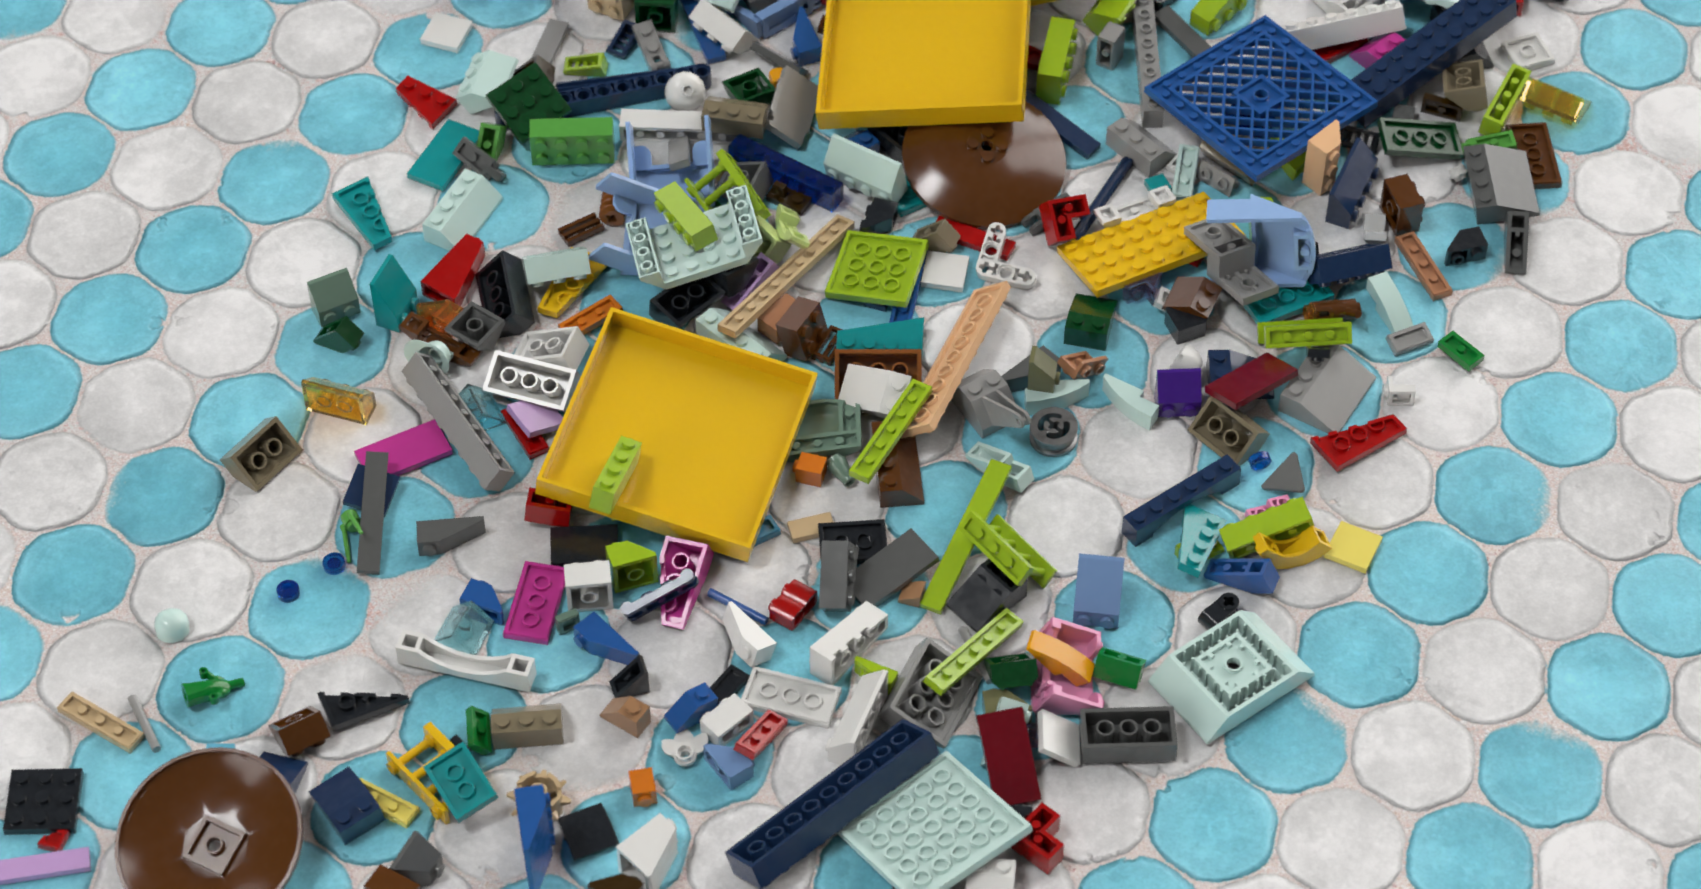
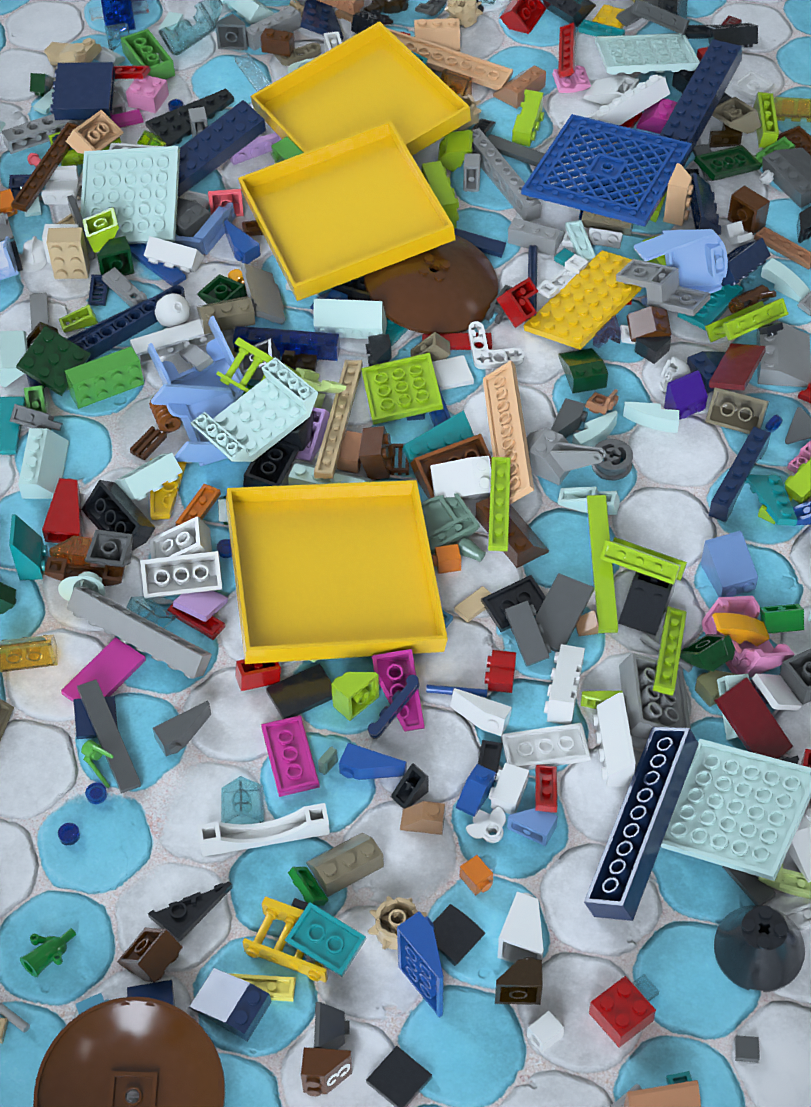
camera: 25 degrees left, 0 degrees up
blue slope [459,578,504,626] -> none
white brick [564,560,614,612] -> none
lime brick [589,436,642,515] -> none
lime brick [654,181,718,251] -> none
dark grey tile [750,41,809,77] -> none
olive slope [1027,345,1061,393] -> none

